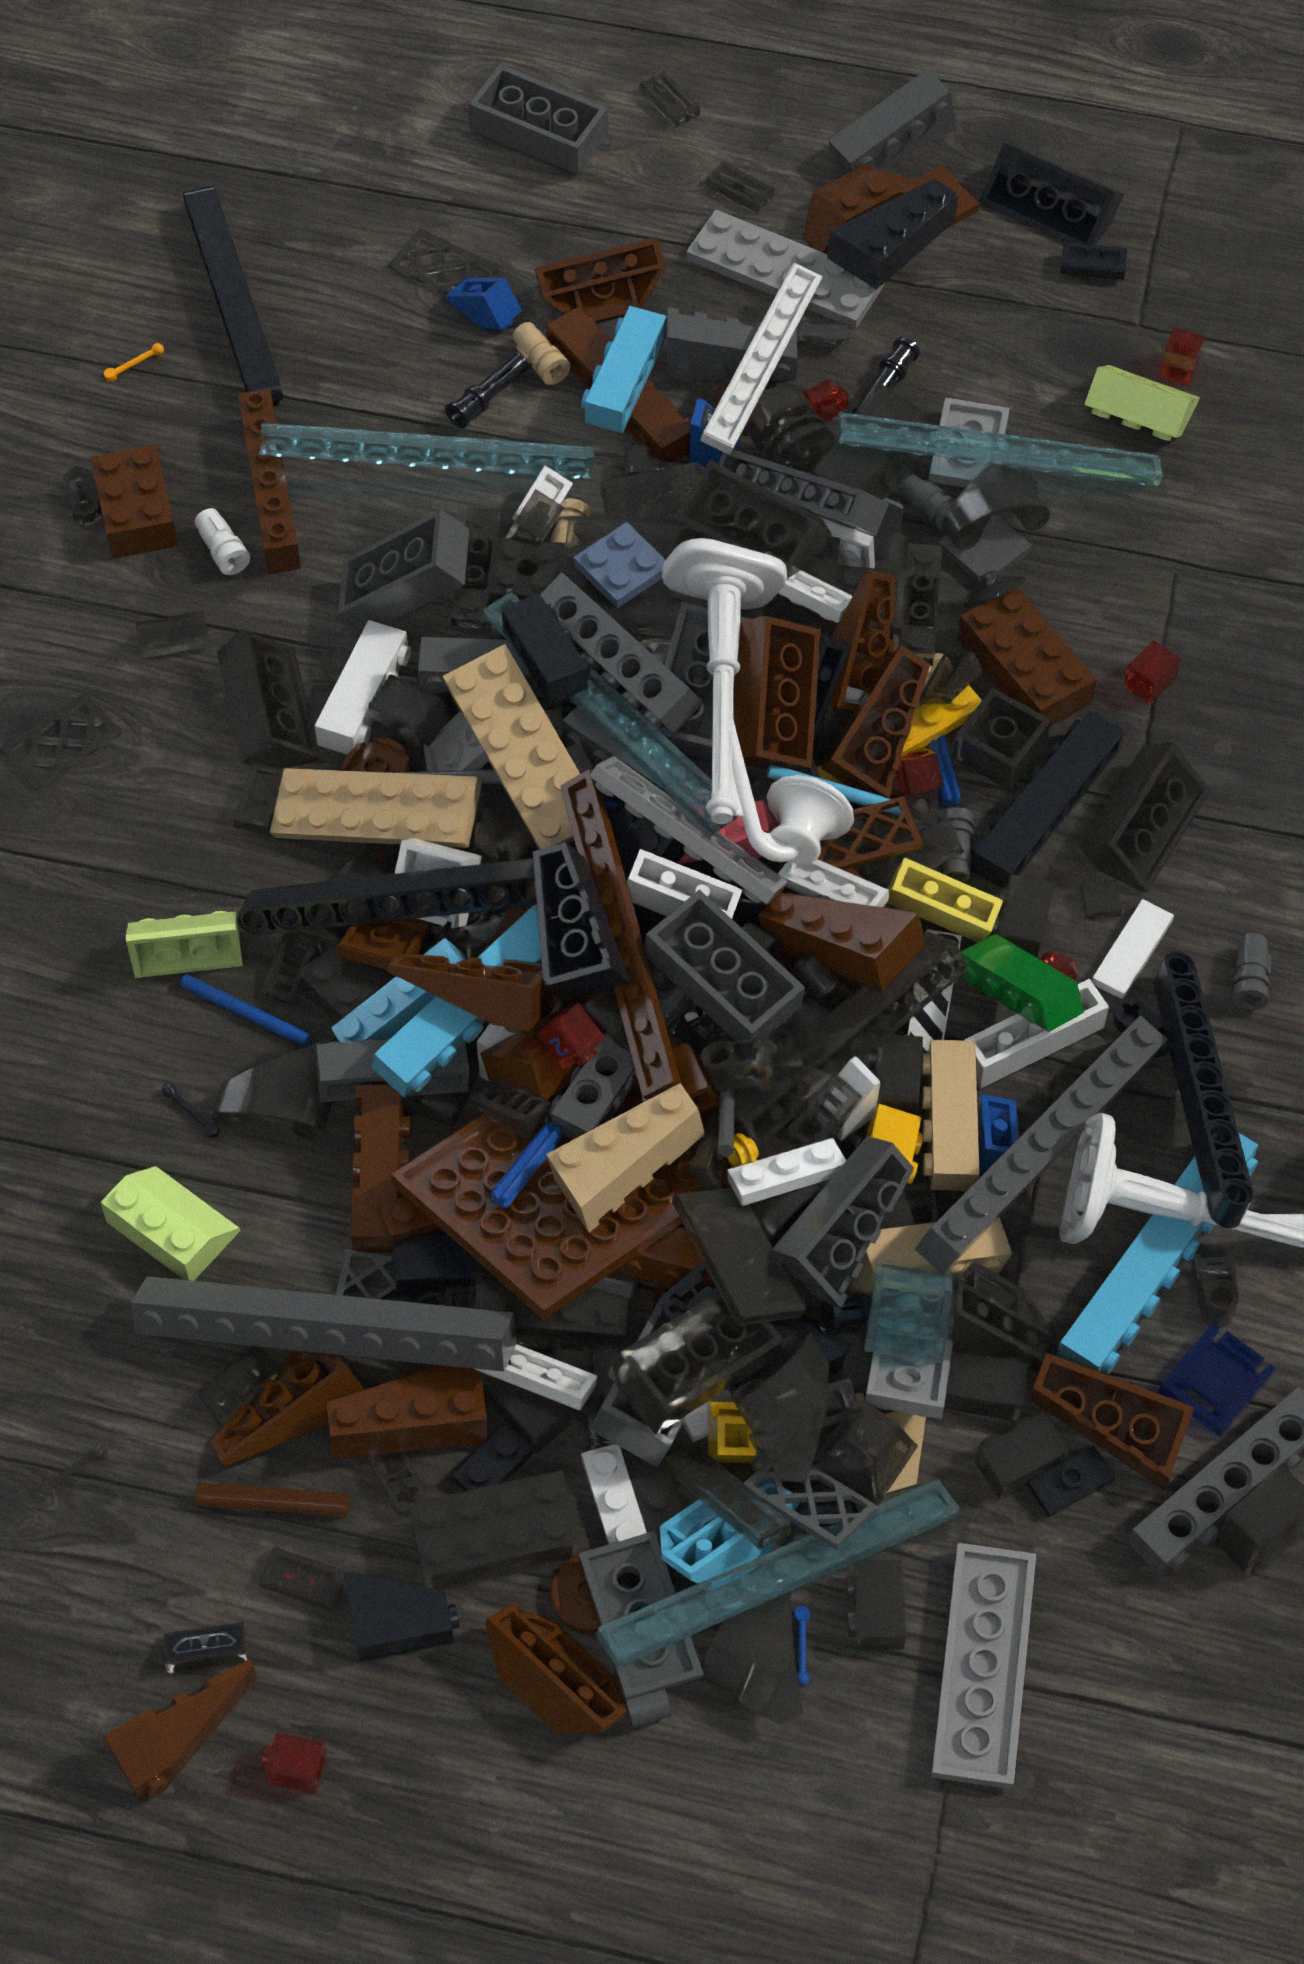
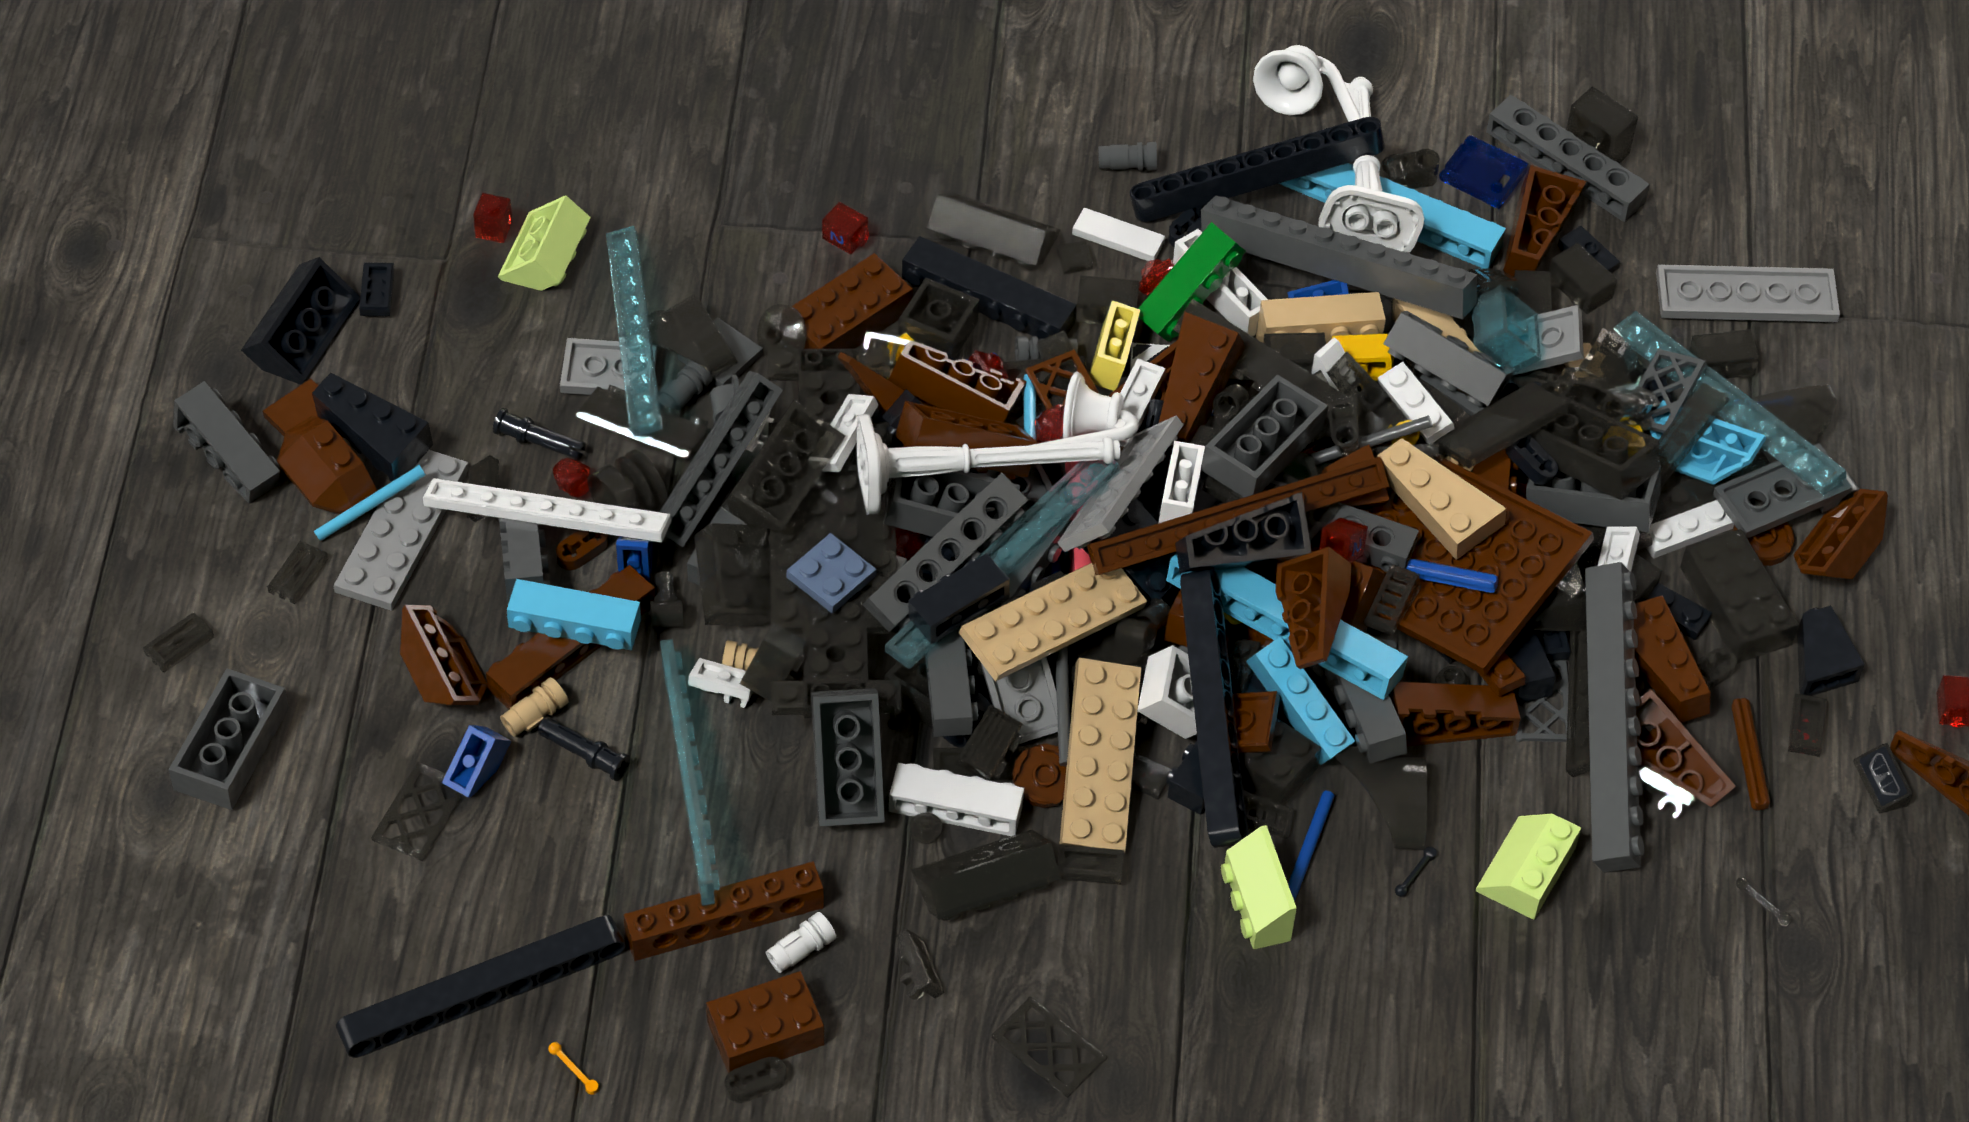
camera: 100 degrees left, 5 degrees down
none -> medium azure bar [314,465,426,541]

